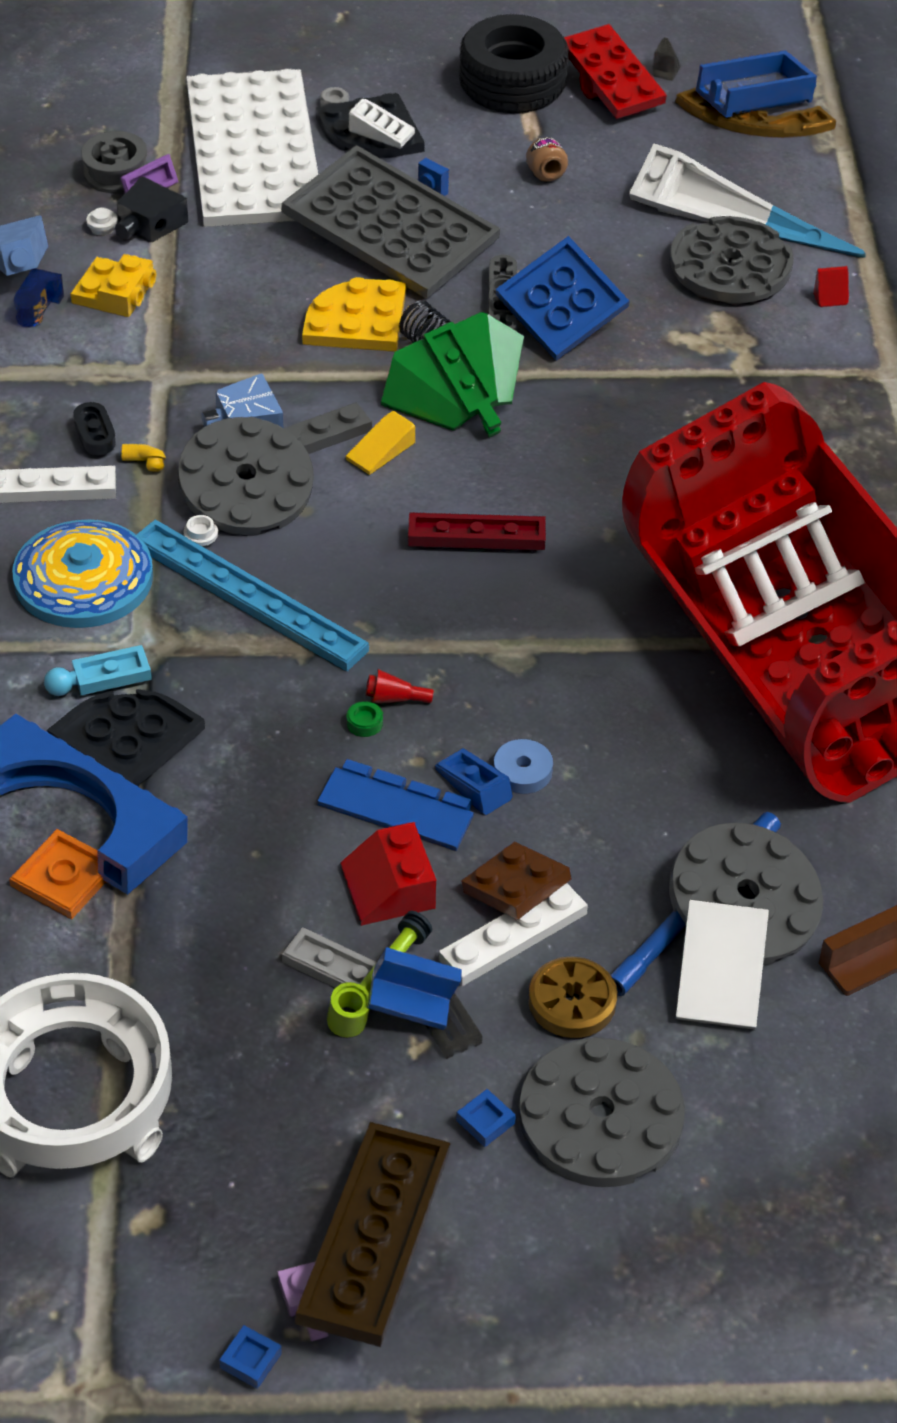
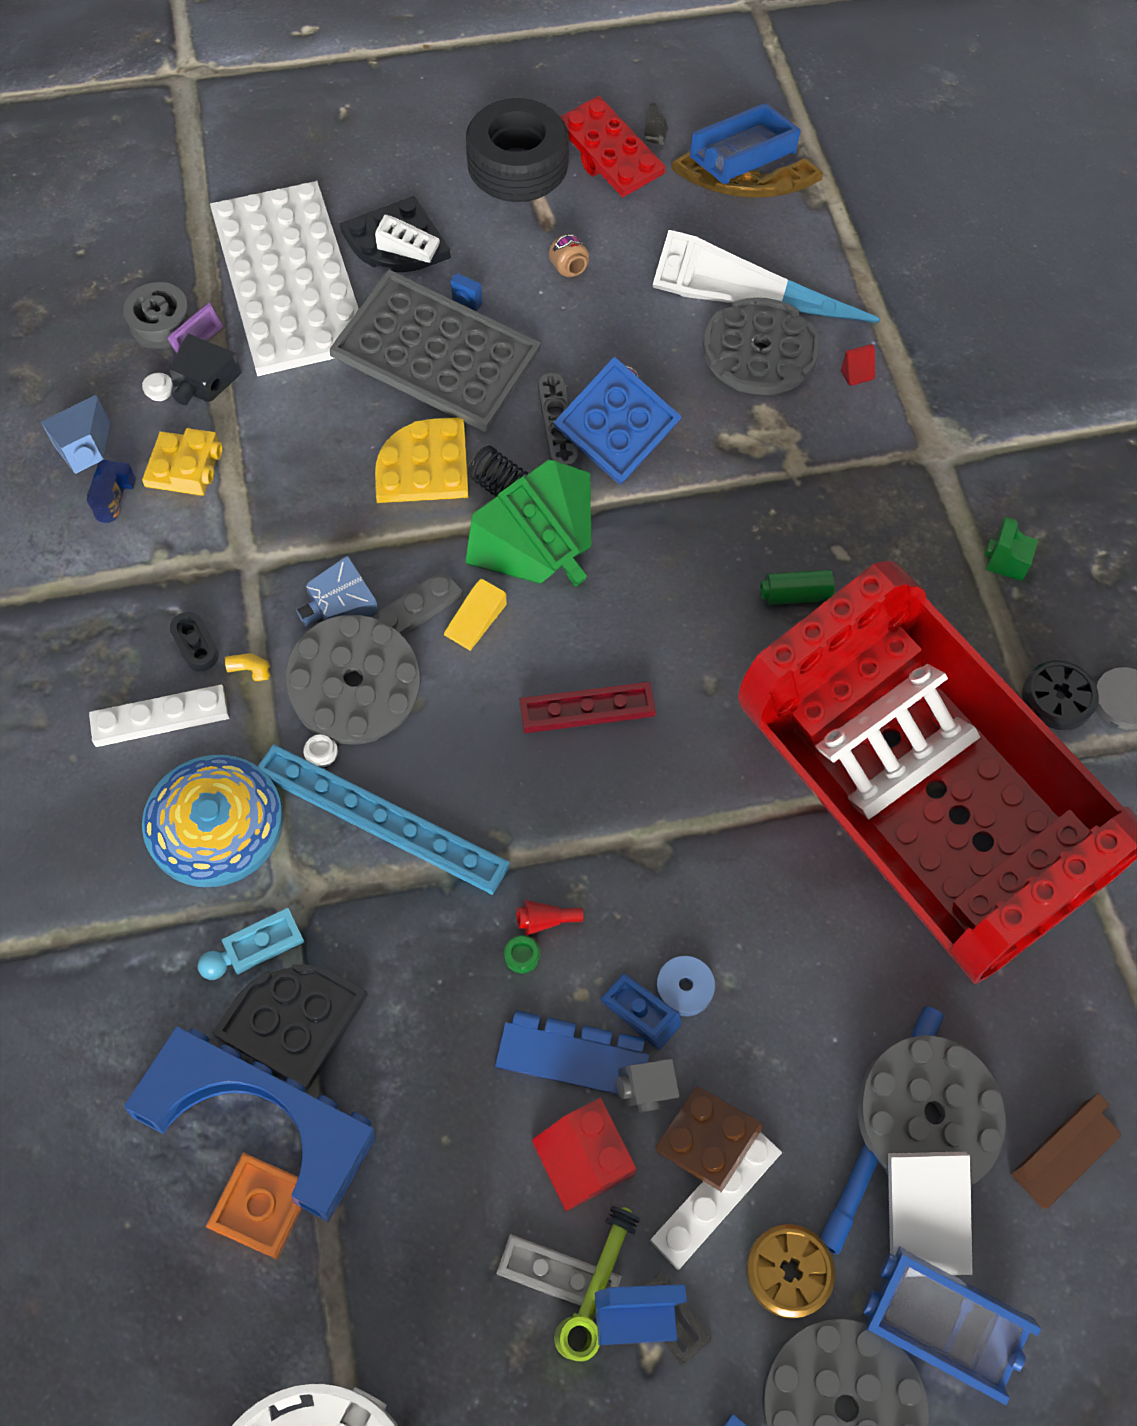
camera: 10 degrees left, 15 degrees up
light grey tile [320,87,349,106] -> none
none -> dark grey brick [616,1059,679,1113]
none -> door [863,1246,1041,1406]

